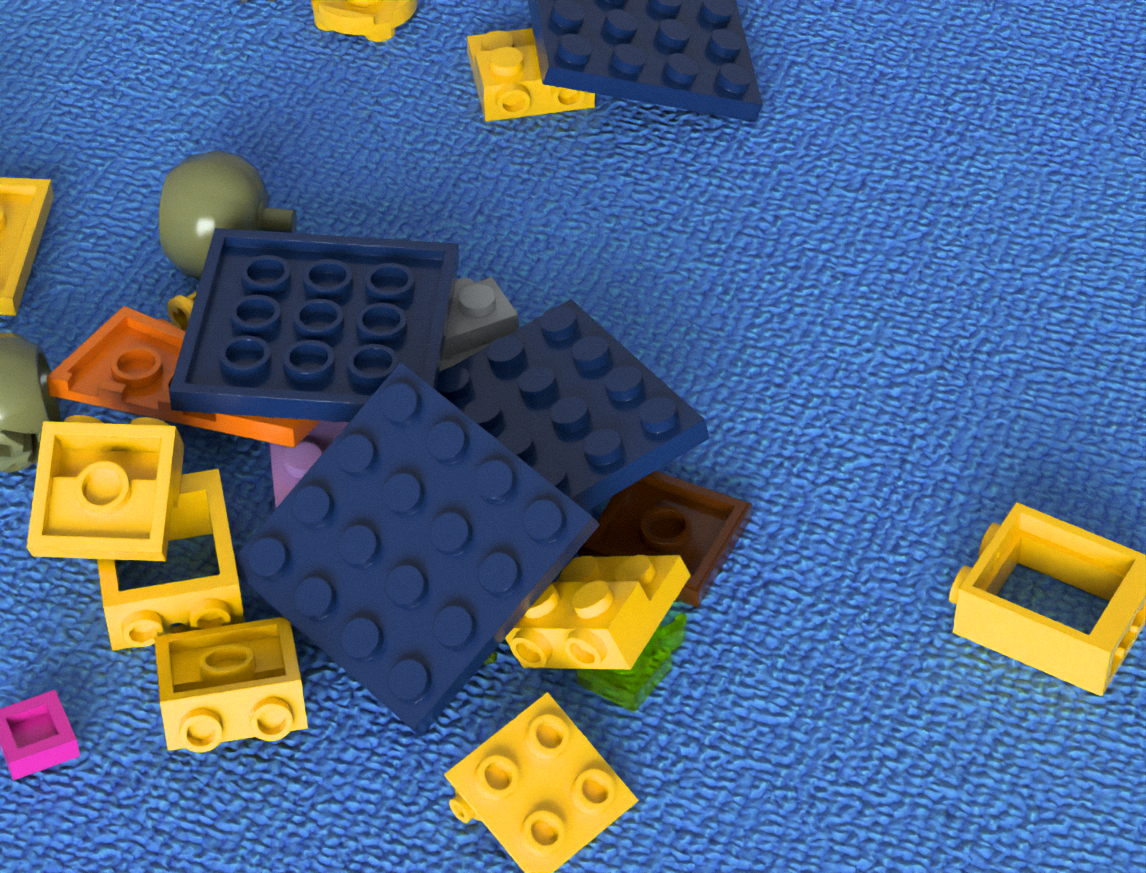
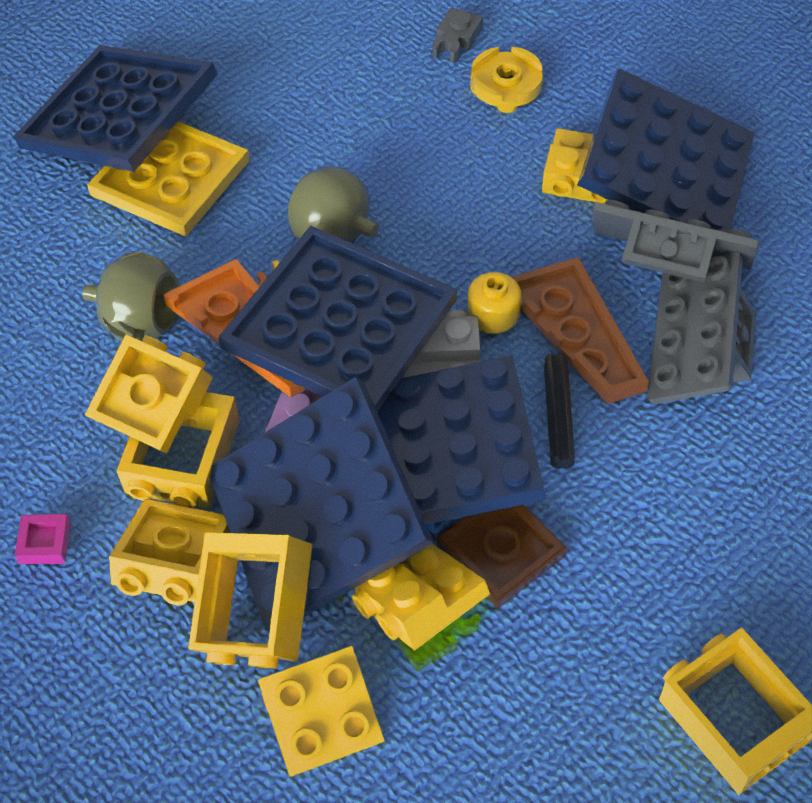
camera: 25 degrees right, 10 degrees up
none -> yellow window [188,532,313,669]
none -> yellow head [467,272,521,334]
none -> dark orange wing [512,257,649,404]
none -> black axle [544,354,575,469]
none -> dark grey bracket [593,200,760,282]
none -> dark grey bracket [647,252,756,404]

